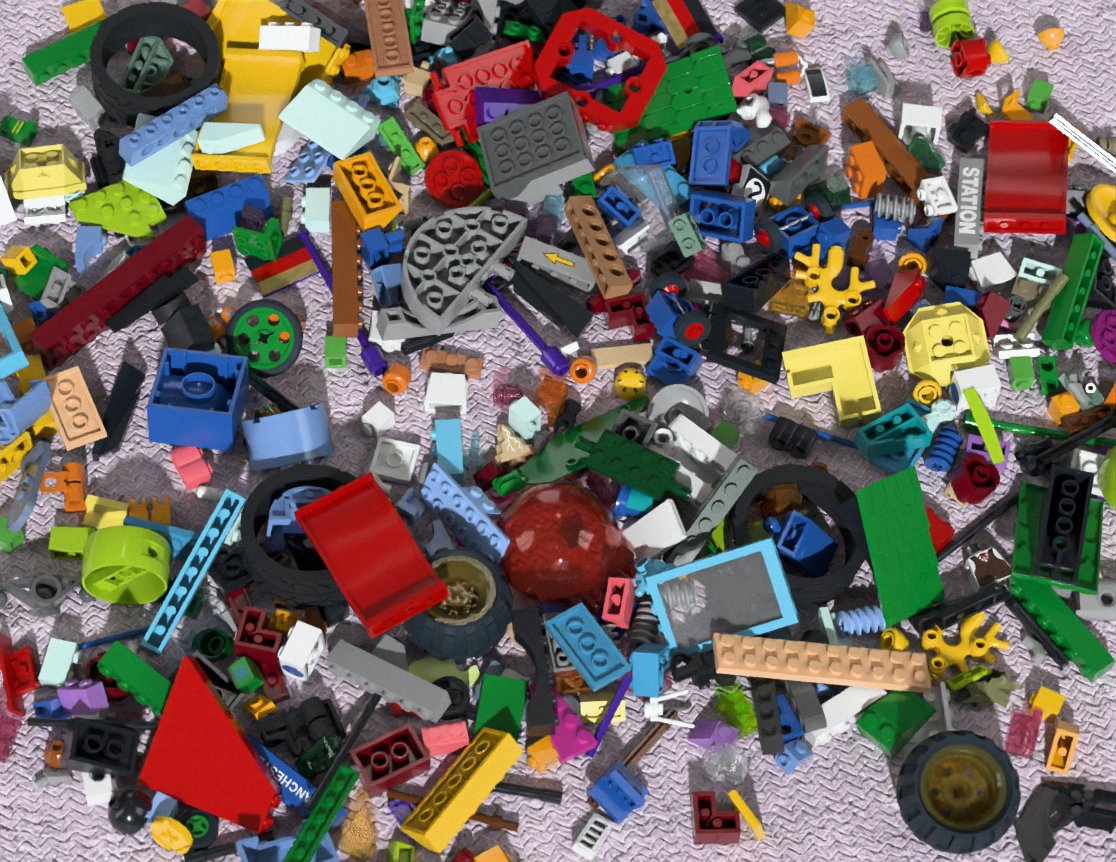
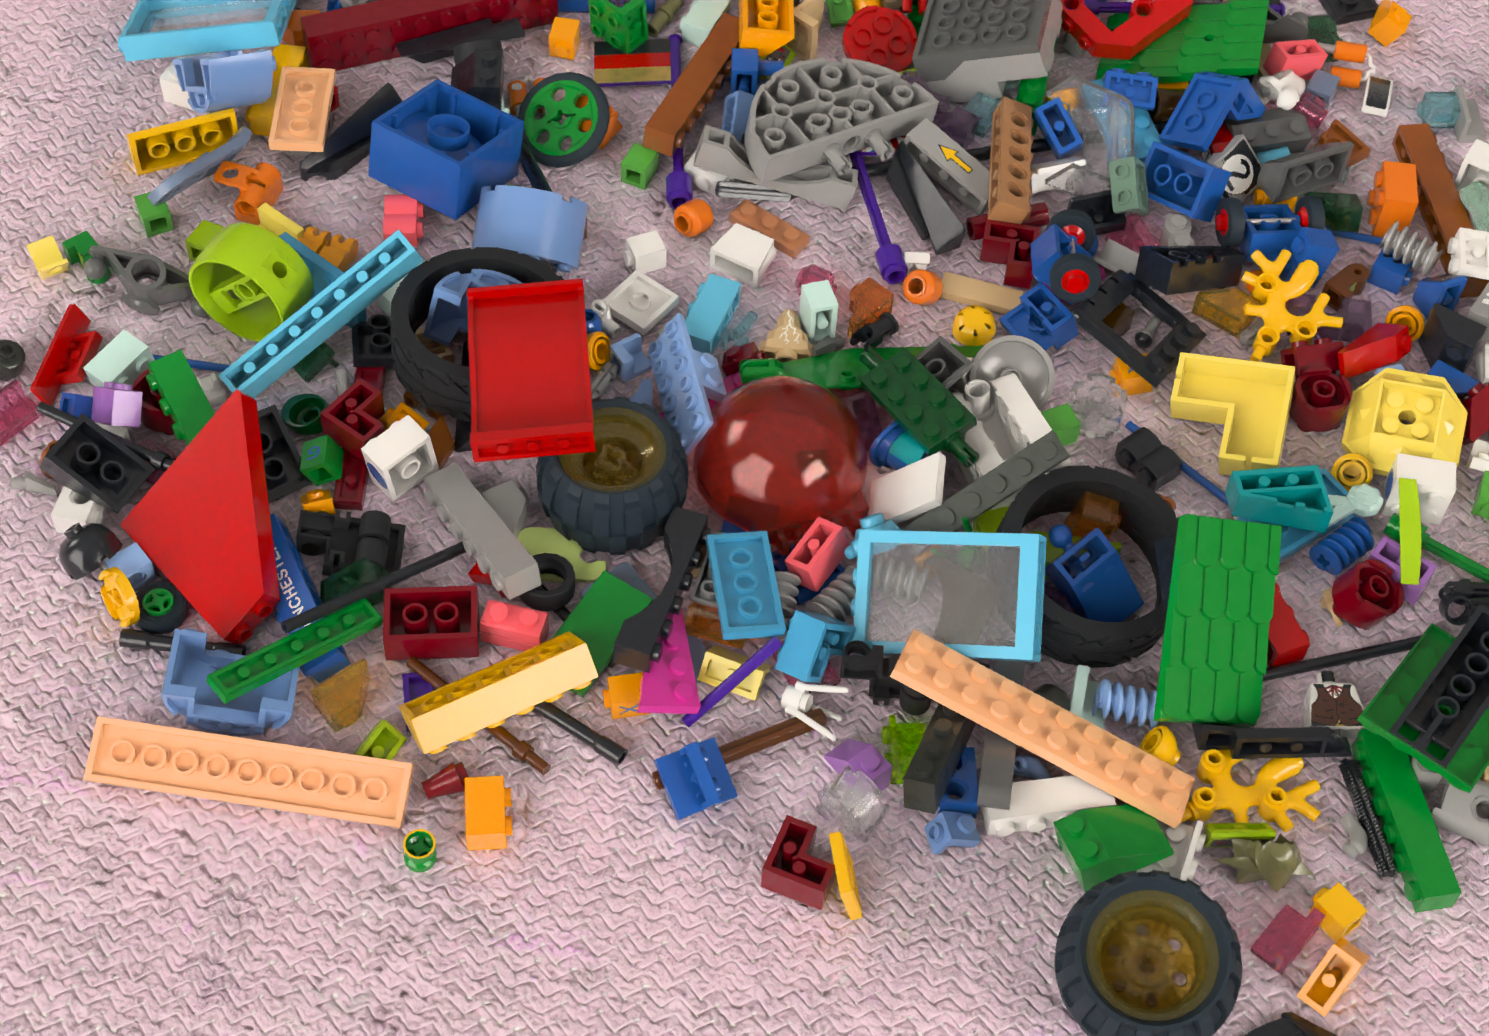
camera: 25 degrees right, 5 degrees down
white slope [572,813,615,861] -> none

